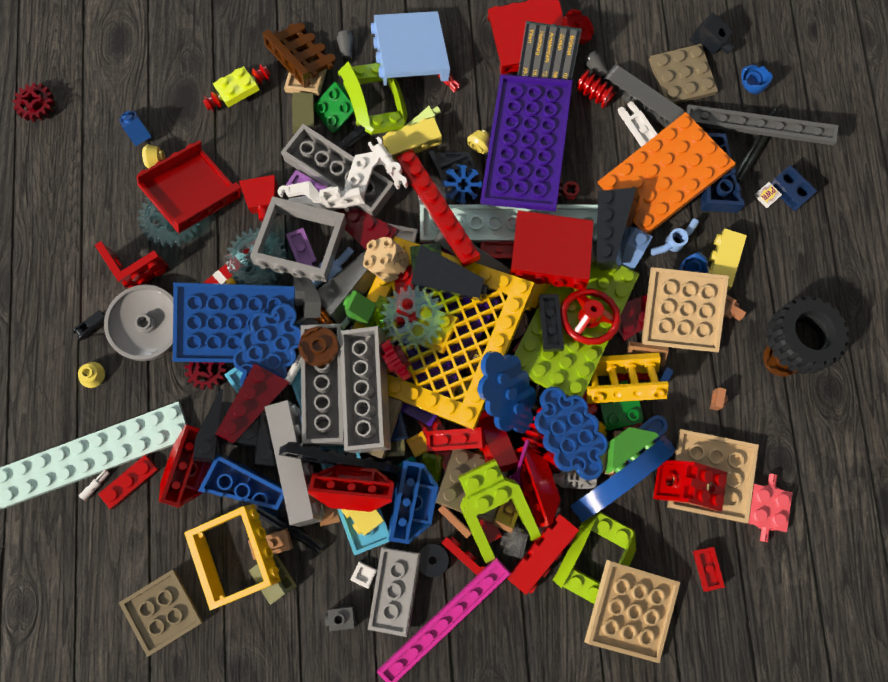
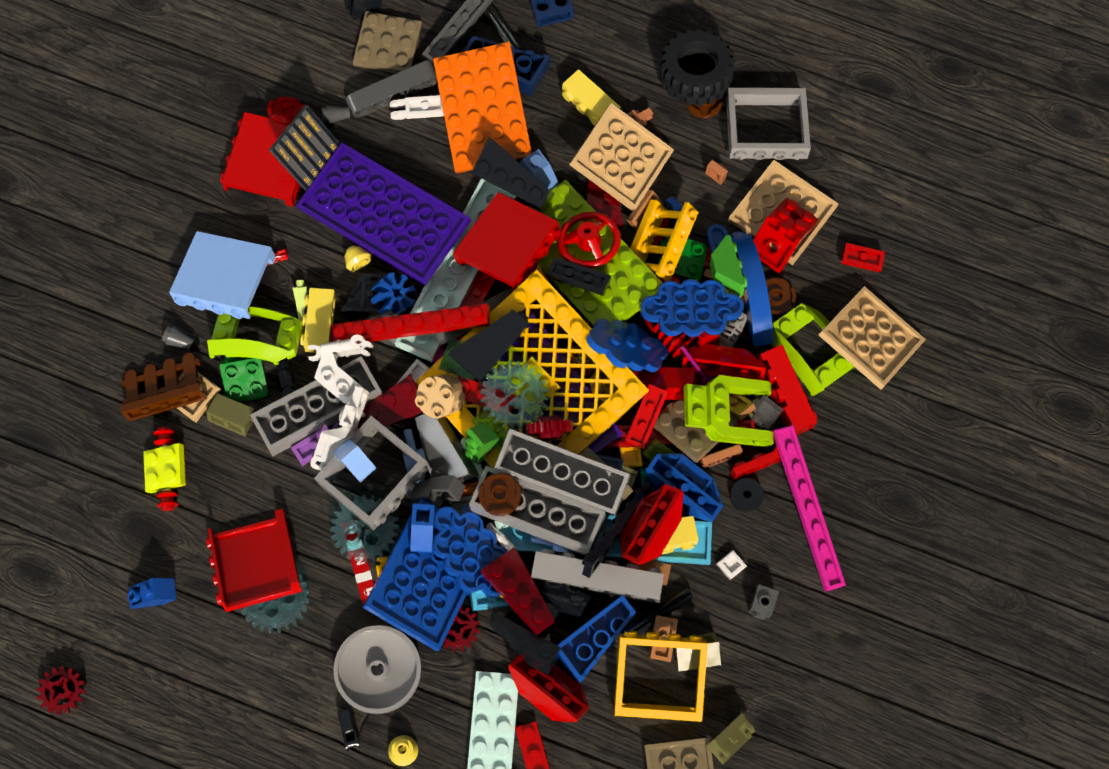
camera: 70 degrees left, 5 degrees down
red bracket [95,241,169,288] -> none
light yellow cone [142,144,165,168] -> none
red torso [239,175,278,221] -> none
medium lavender plate [286,228,317,279] -> none
light grey plate [368,547,421,637] -> none
red bush [562,181,580,200] -> none
red piece [576,70,617,109] -> none
light blue piece [650,219,699,256] -> none
blue hair [678,252,709,273] -> none
coral plate [746,474,792,542] -> none
tile [754,182,782,208] -> none
none -> light blue slope [332,438,376,482]
none -> blue slope [410,504,435,553]
none -> olive hinge [706,713,755,764]
none -> light grey window [726,88,811,160]
none -> reddish brown tile [766,277,796,317]

